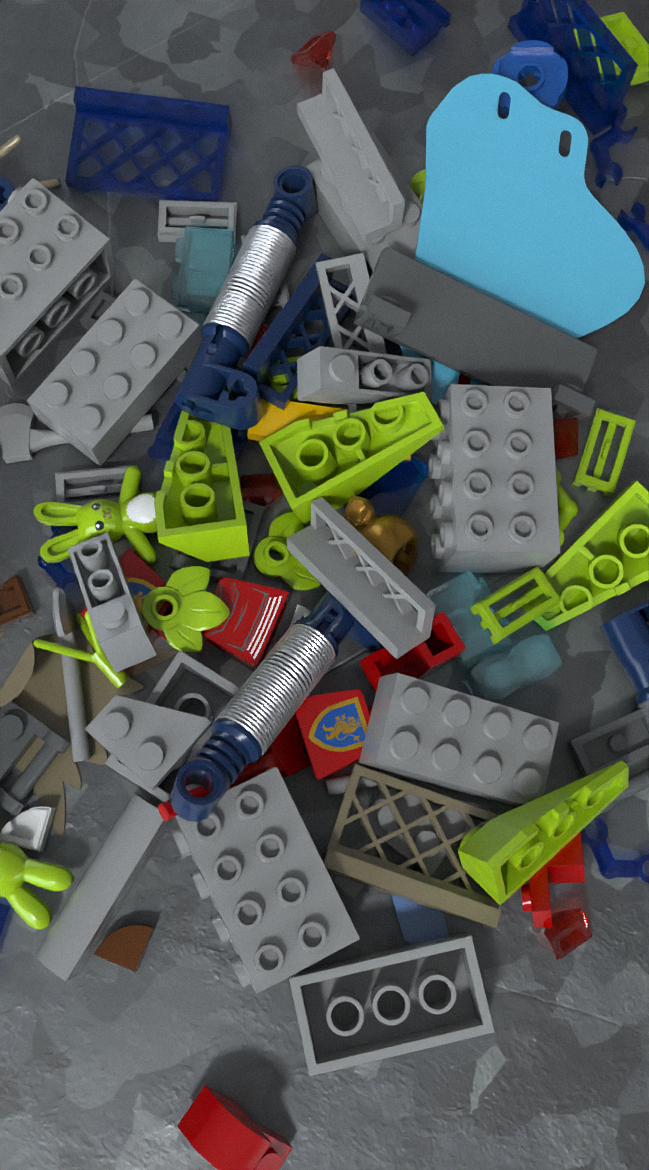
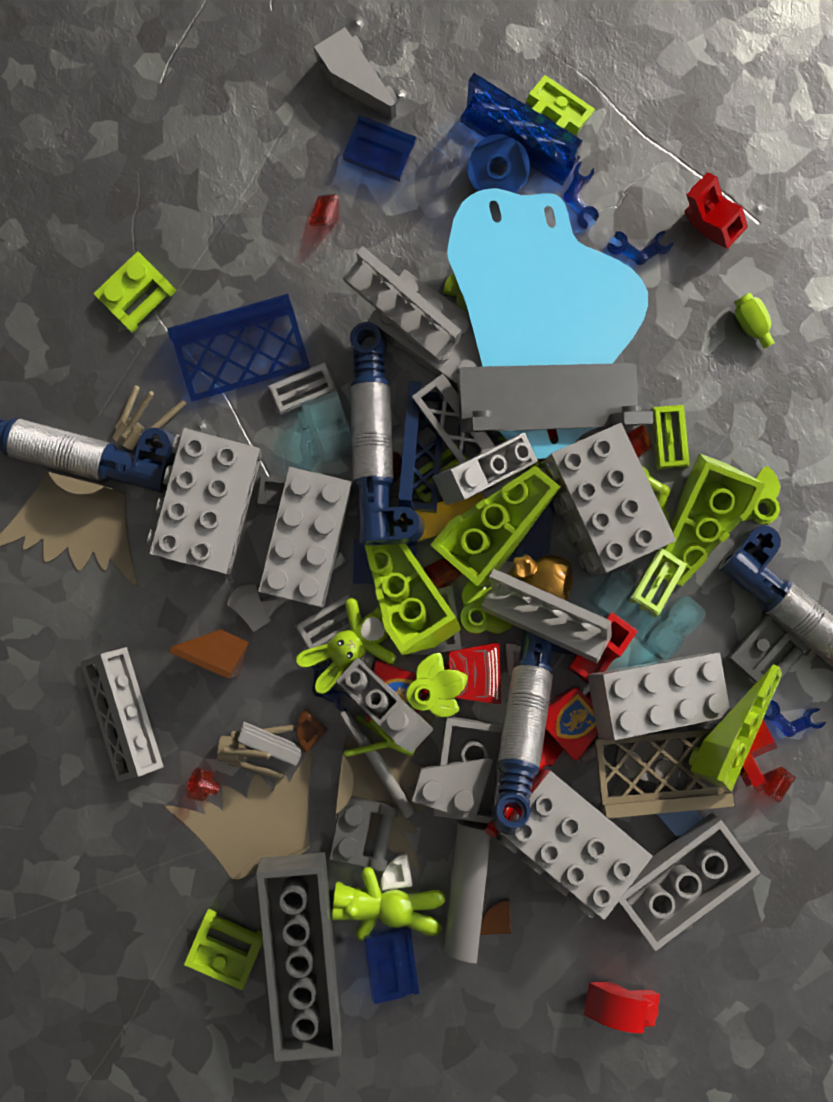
camera: 15 degrees left, 10 degrees up
none -> lime plate [93,251,177,333]

